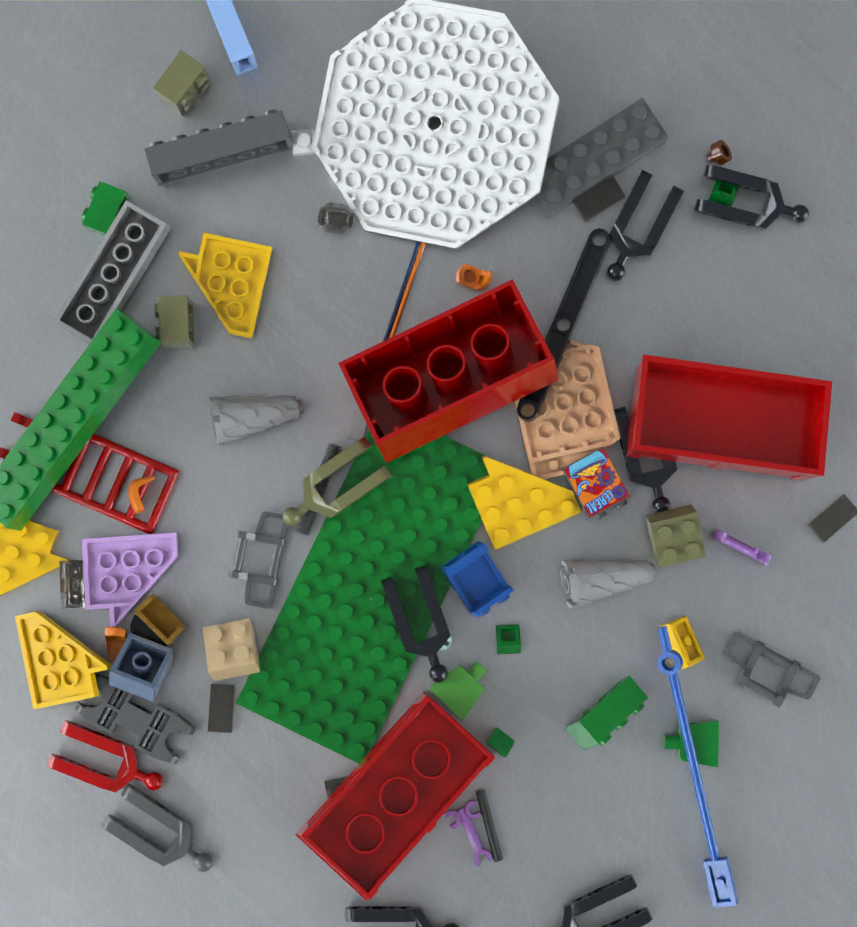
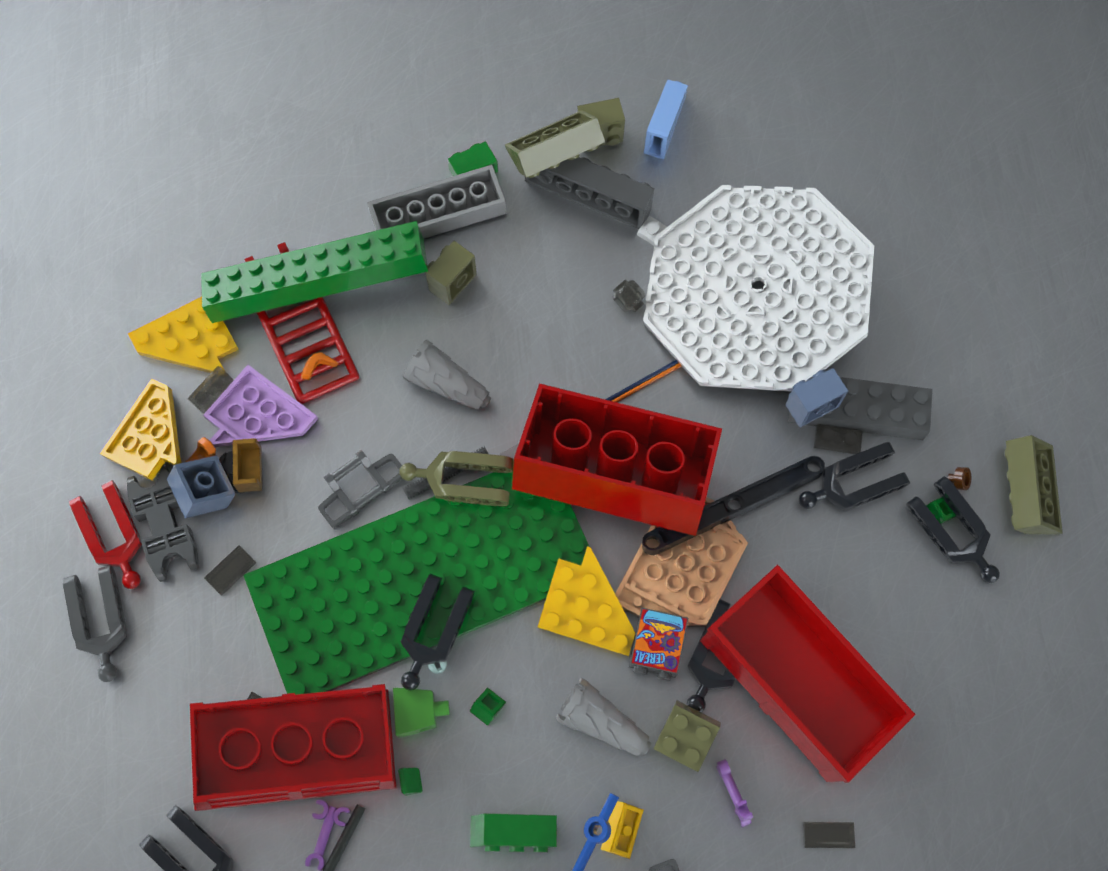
camera: 35 degrees right, 15 degrees down
yellow wing [178,233,273,339] -> none
tan brick [202,618,260,681] -> none
blue panel [440,541,514,617] -> none
orange hair [456,264,492,291] -> none
none -> slope [505,110,605,178]
none -> sand blue brick [786,368,848,428]
none -> olive slope [1005,435,1063,534]

